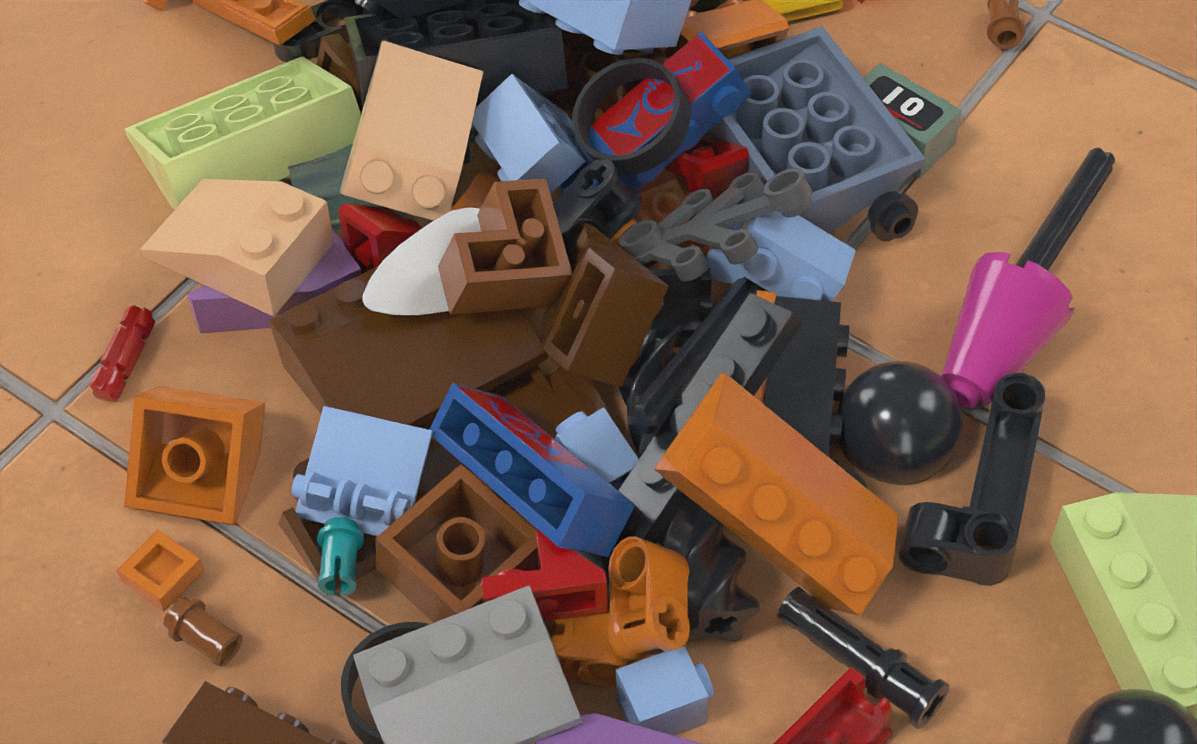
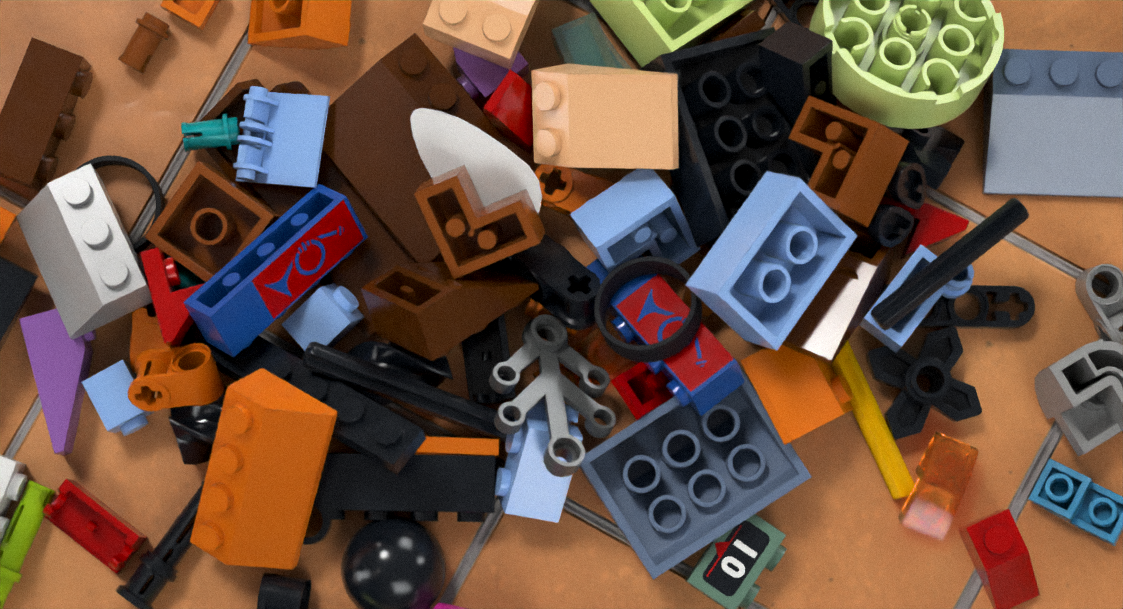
camera: 80 degrees right, 30 degrees up
black plate [868,191,918,241] -> none

